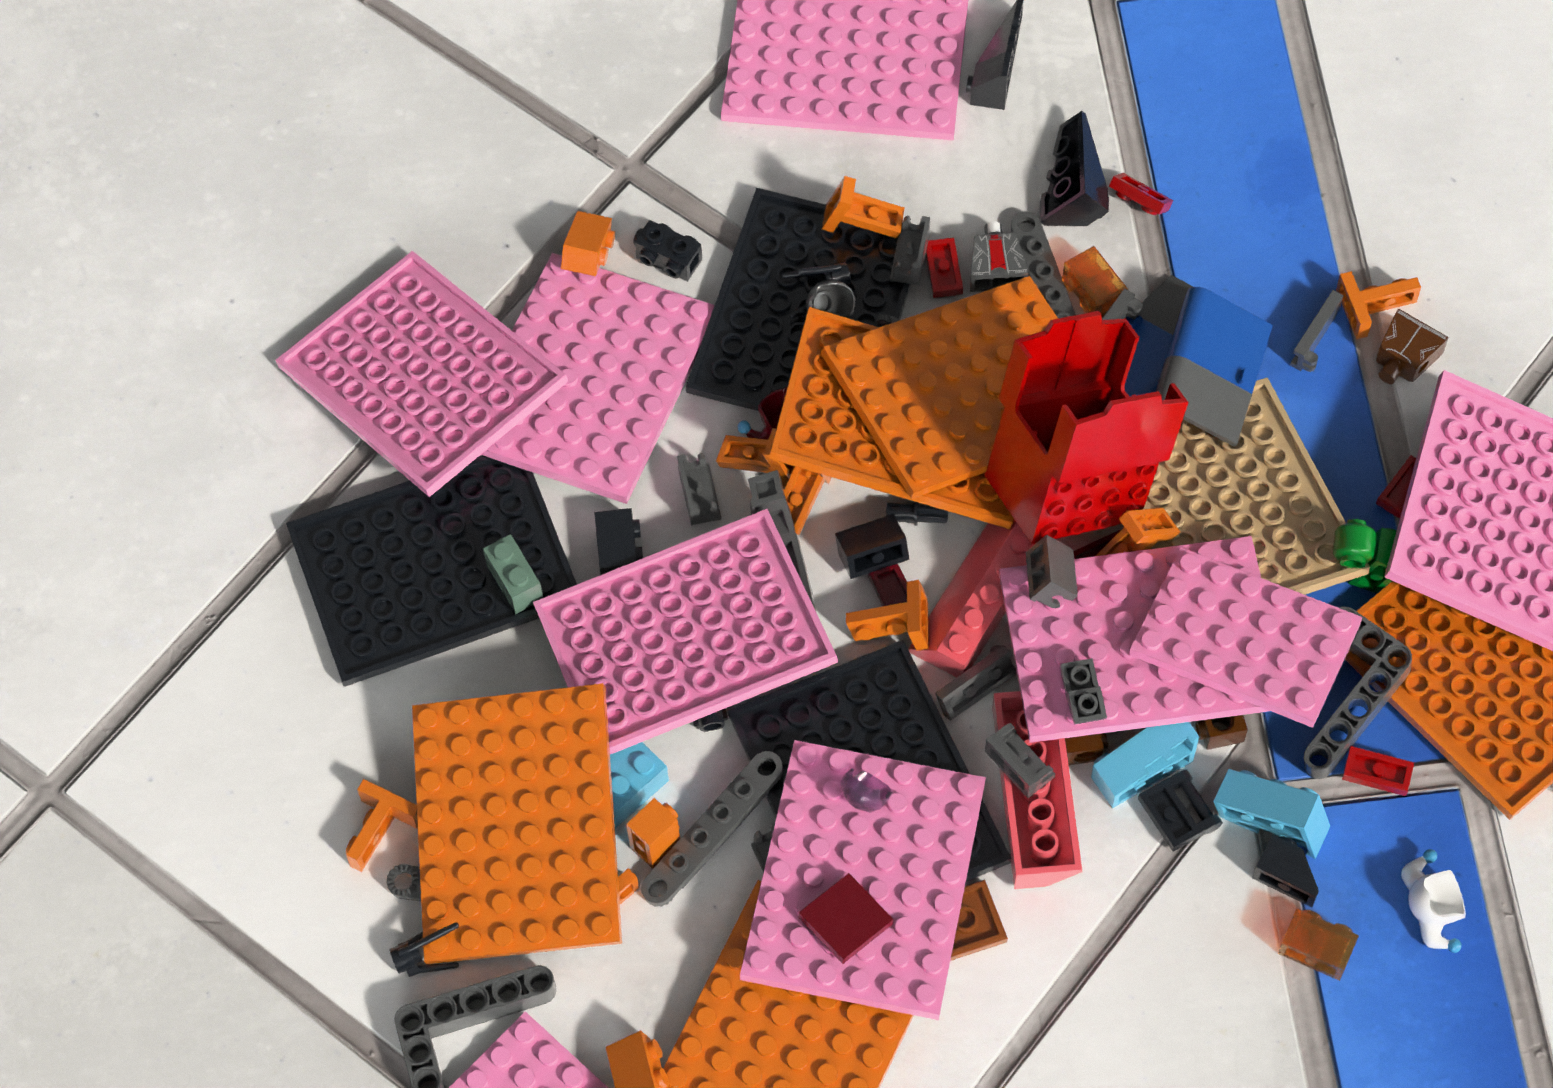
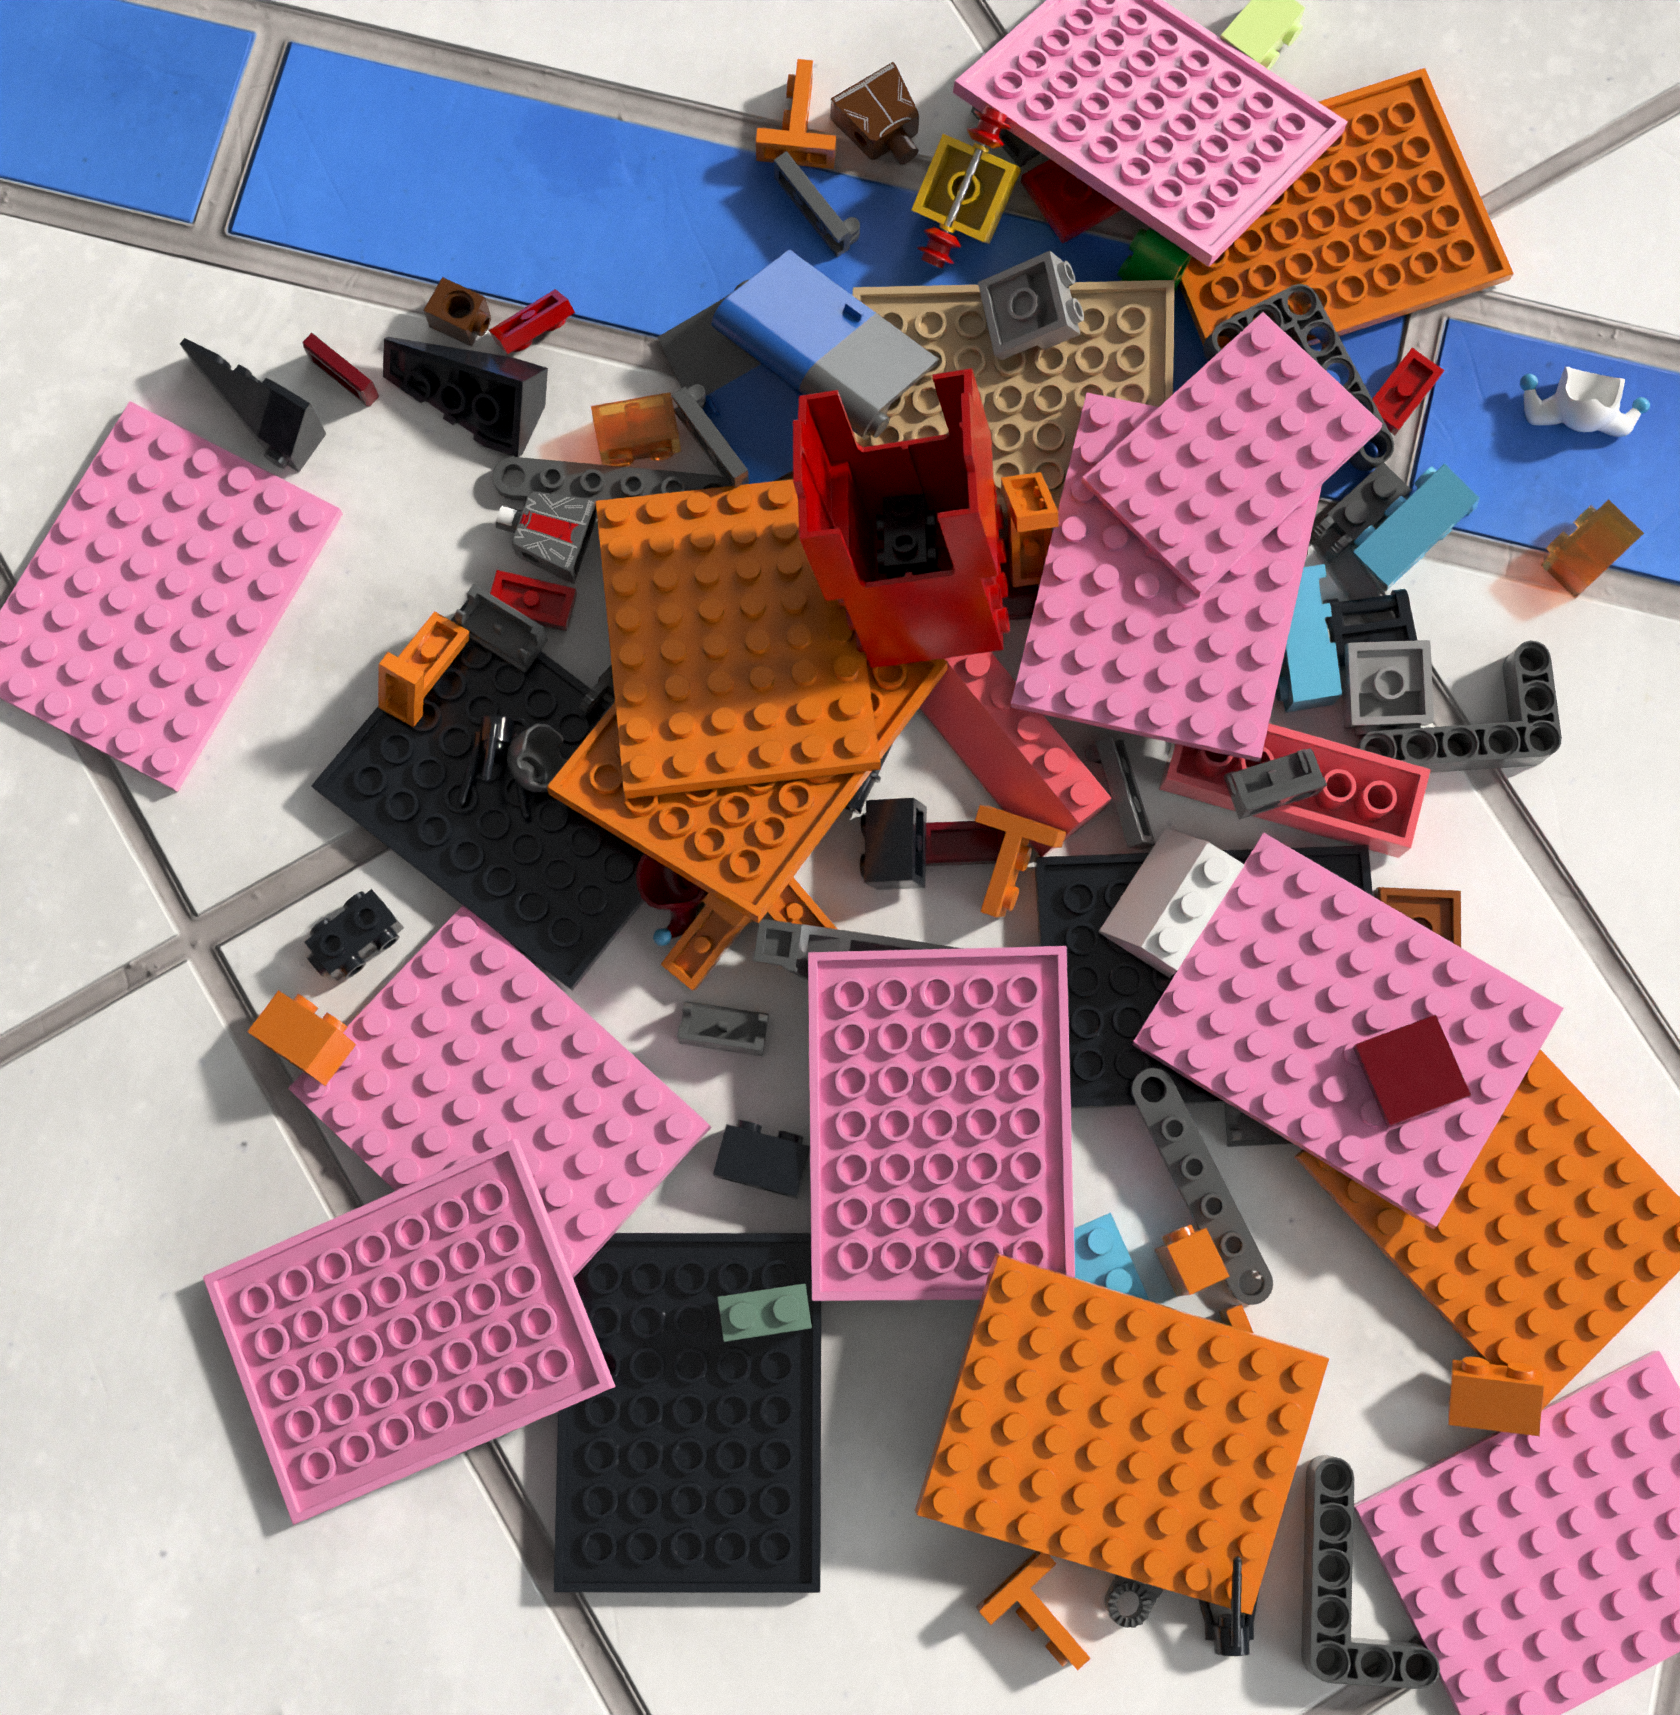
camera: 75 degrees left, 15 degrees up
clear purple hair [840,768,893,813] -> none
dark grey hinge [1026,535,1078,608] -> none
dark grey slope [1060,658,1107,725] -> none
black slope [1252,834,1319,908] -> none
green head [1333,519,1377,569] -> none
none -> dark red tile [302,332,379,406]
none -> reddish brown brick [423,277,491,347]
none -> yellow brick [911,106,1022,269]
none -> light grey plate [978,251,1084,360]
none -> white slope [1099,828,1244,978]
none -> dark grey hinge [1309,463,1412,563]
none -> light grey plate [1342,640,1434,736]
none -> dark grey beam [1354,640,1562,773]

